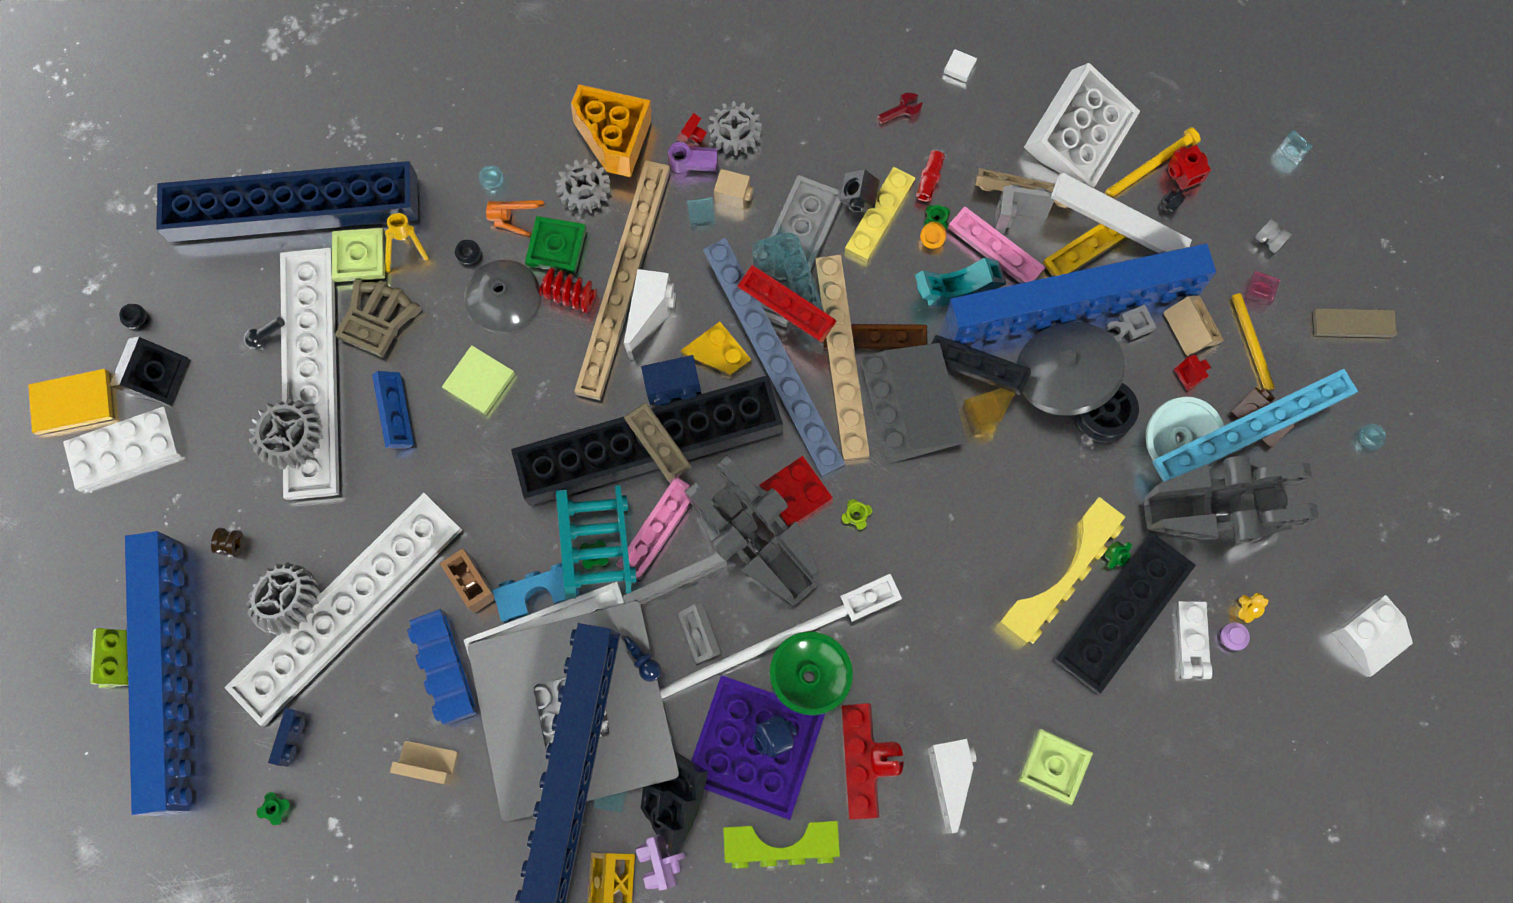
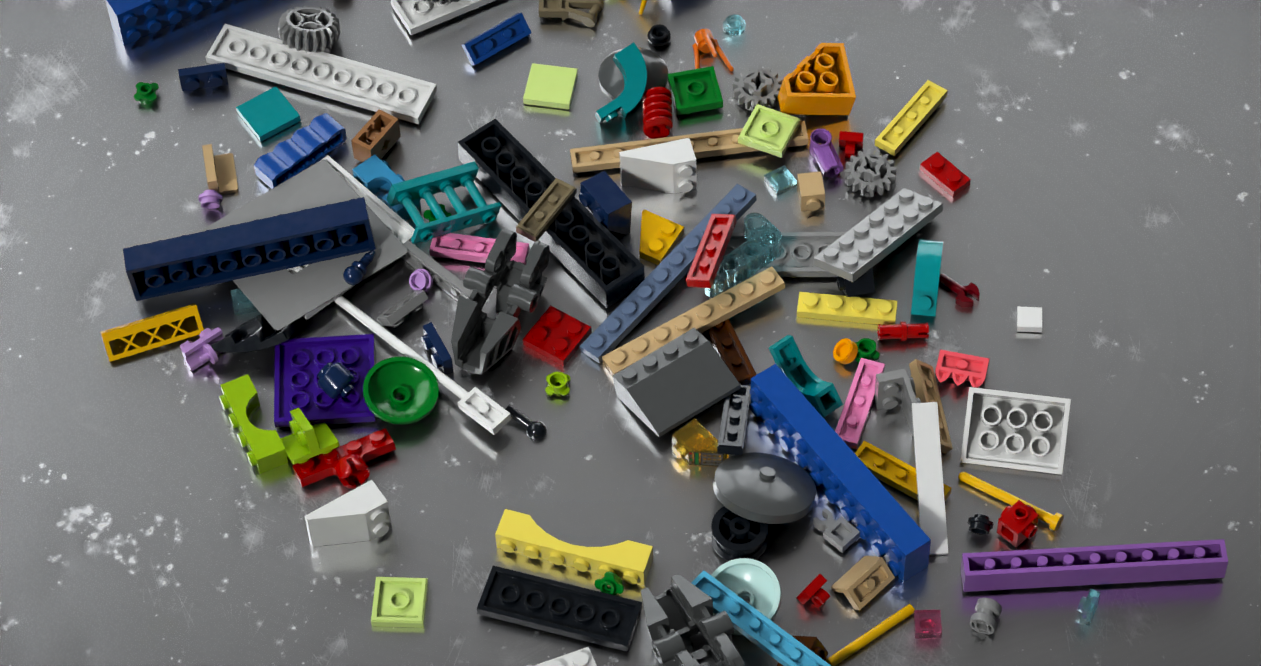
camera: 65 degrees right, 20 degrees down
none -> lavender plate [198,190,223,209]
none -> teal tile [236,86,301,142]
none -> lime bracket [280,407,340,464]
none -> lavender plate [409,269,433,293]
none -> dark blue plate [421,322,453,375]
none -> black bar [505,404,547,440]
none -> teal arch [595,42,647,123]
none -> yellowish green tile [738,104,800,158]
none -> light grey plate [814,188,943,282]
none -> light yellow plate [875,80,948,156]
none -> teal arch [911,239,944,317]
none -> red plate [920,152,971,198]
none -> coral plate [935,349,990,388]
none -> medium lavender brick [961,539,1228,592]

